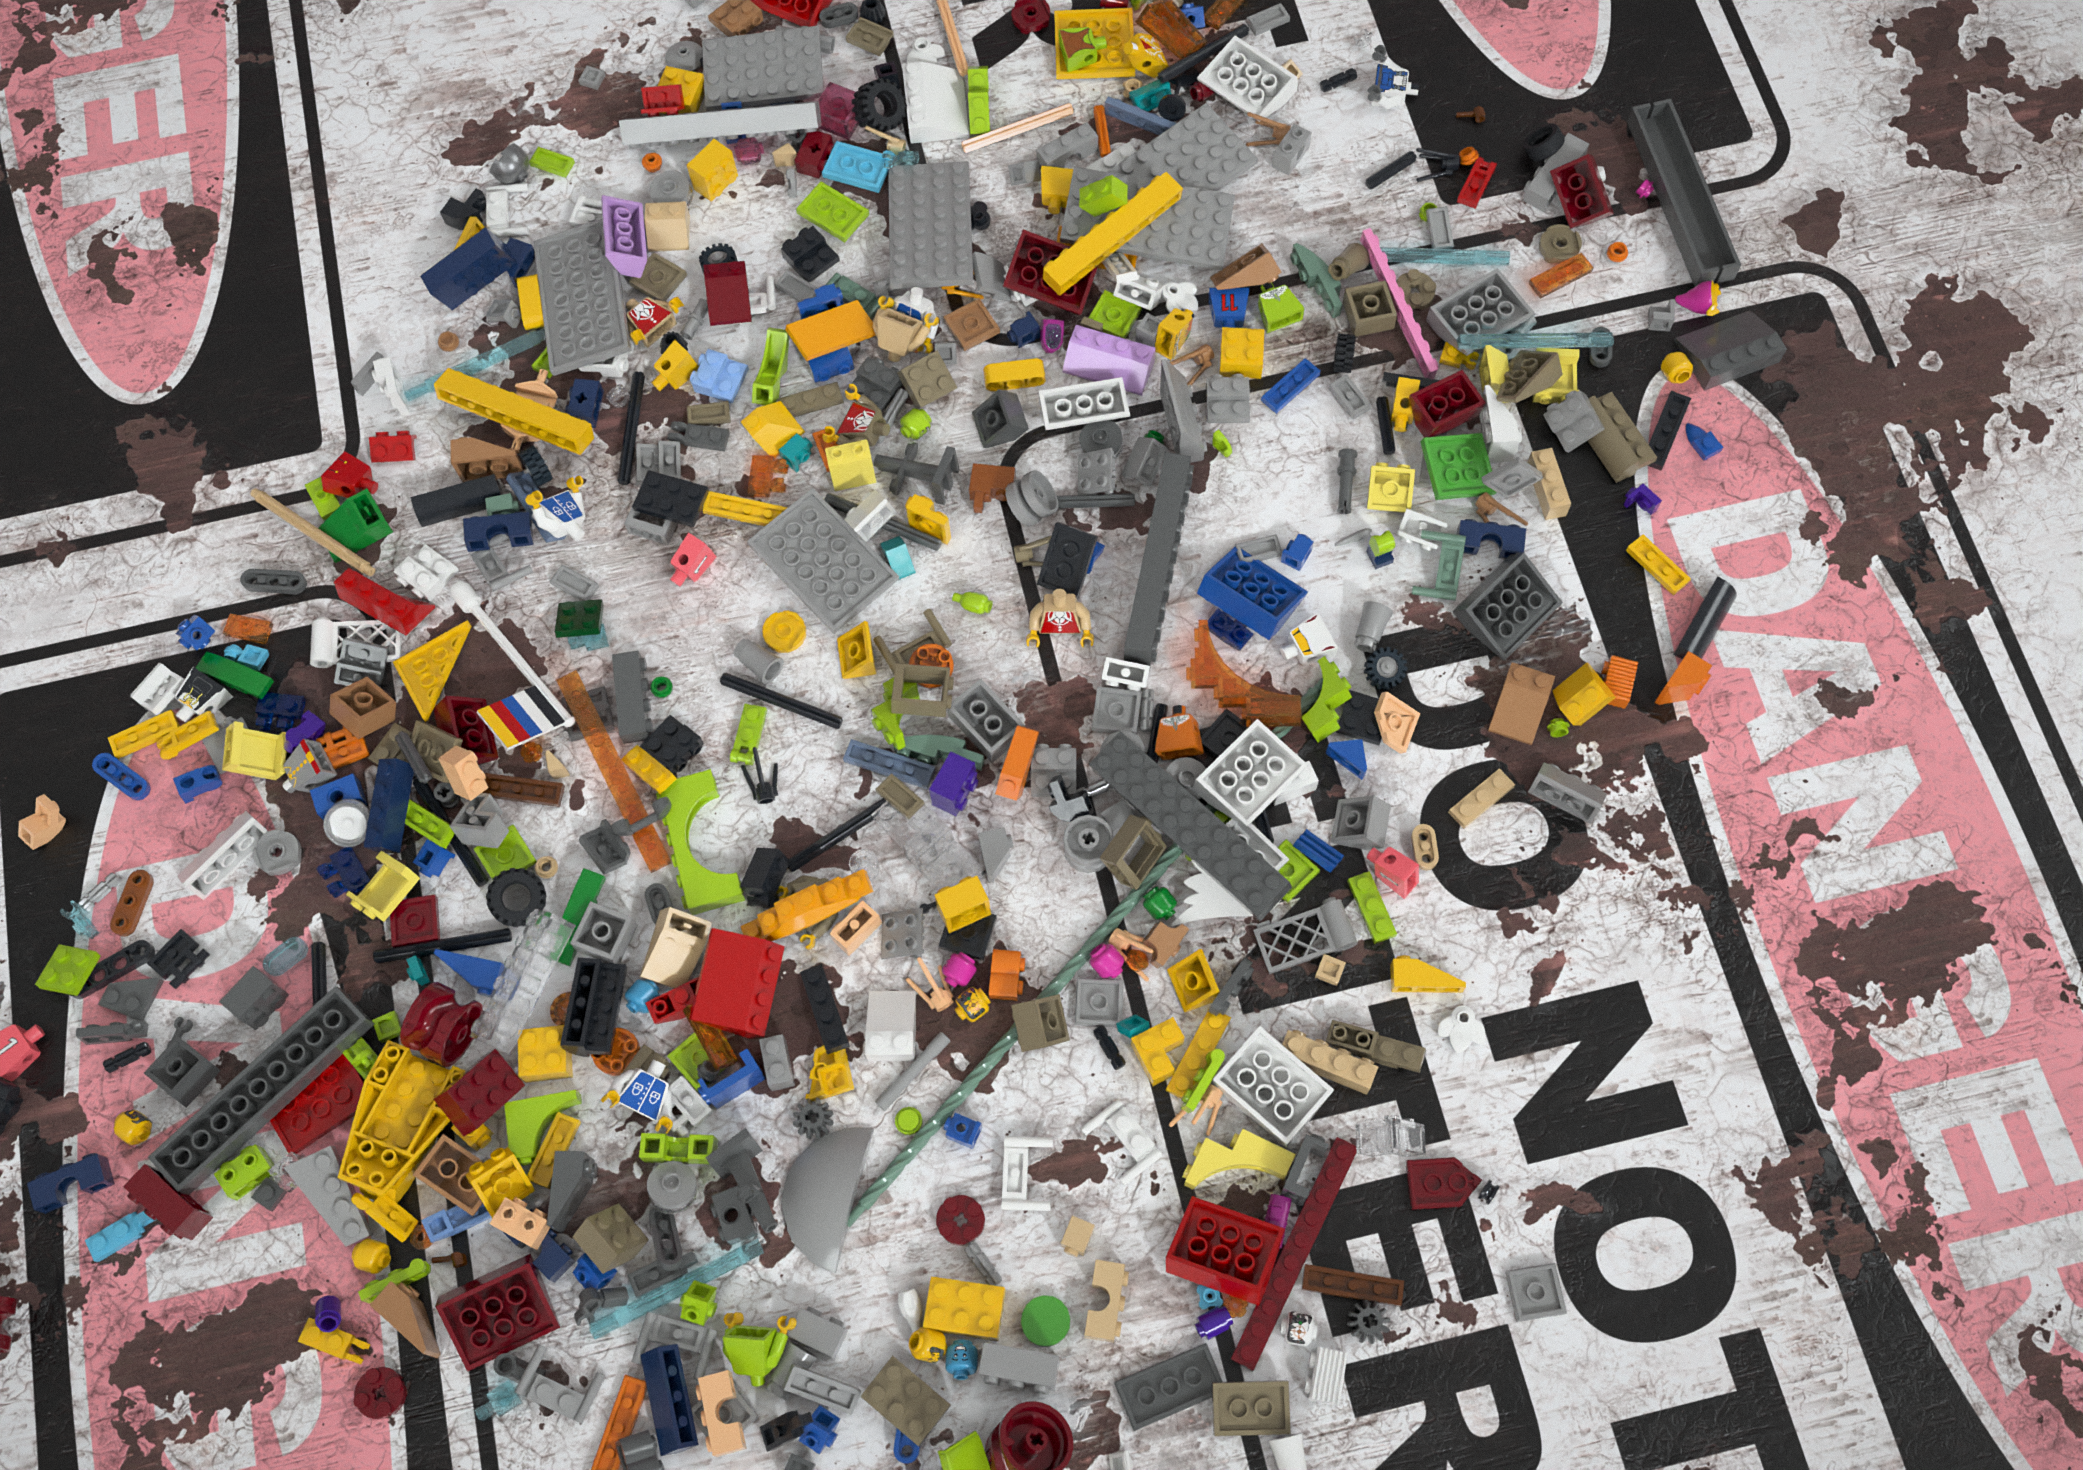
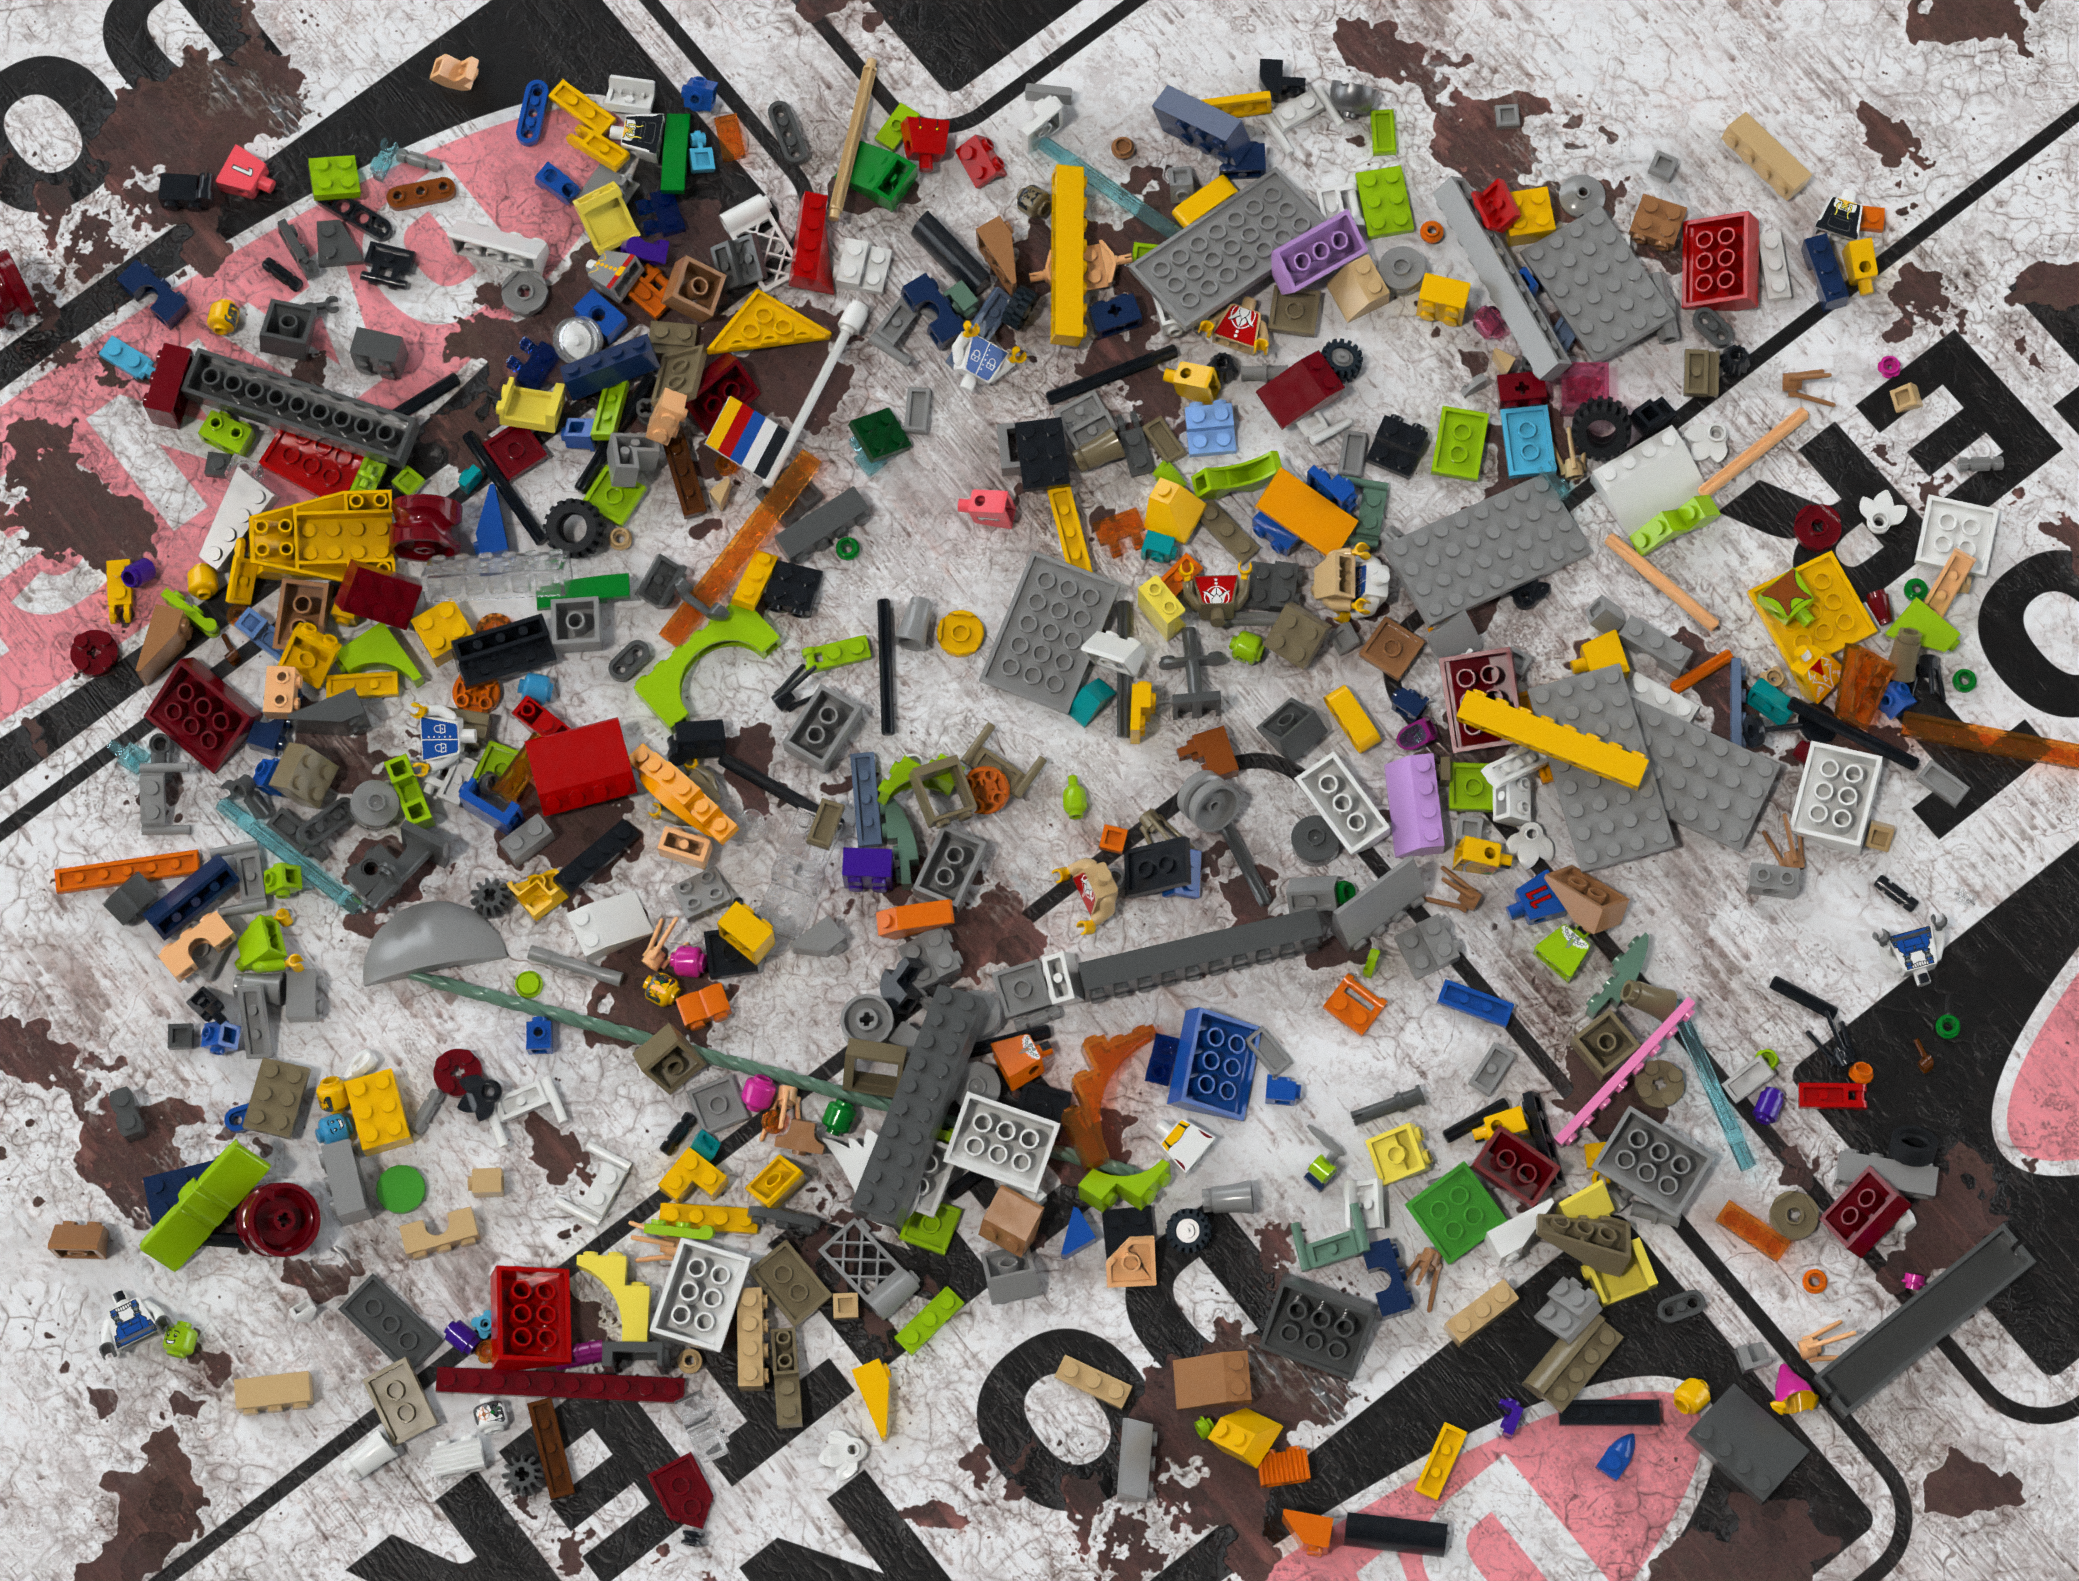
camera: 65 degrees right, 5 degrees up
clear light blue tile [263,937,308,976] -> none
dark grey axle [395,731,432,784] -> none
clear tile [606,384,630,408] -> none
tan slope [639,907,712,988] -> none
yellow slope [837,621,876,679] -> none
light grey hinge [1078,448,1116,495] -> none
lime brick [1079,175,1128,217] -> none
yellow brick [1219,327,1264,379] -> none
blue tile [1293,829,1344,873] -> none
black tyre [1333,333,1355,373] -> none
coral torso [1367,847,1419,899] -> none
tan plate [1411,824,1439,871] -> none
clear light blue piece [1457,332,1614,349] -> none
light grey tile [1481,457,1543,498] -> none
none -> black plate [457,1075,503,1122]
none -> tan plate [677,1349,702,1374]
none -> dark tan plate [748,1240,833,1328]
none -> light grey brick [782,683,863,774]
none -> medium nougat slope [978,1185,1045,1258]
none -> dark tan head [1017,185,1051,219]
none -> dark tan plant [1071,427,1126,473]
none -> orange plate [1099,824,1128,855]
none -> lime cone [1152,460,1187,487]
none -> orange plate [1323,973,1388,1037]
none -> lime plate [1355,165,1414,240]
none -> dark purple brick [1752,1087,1784,1125]
none -> light nougat plant [1797,1320,1856,1363]
none -> green plate [1935,1015,1960,1039]

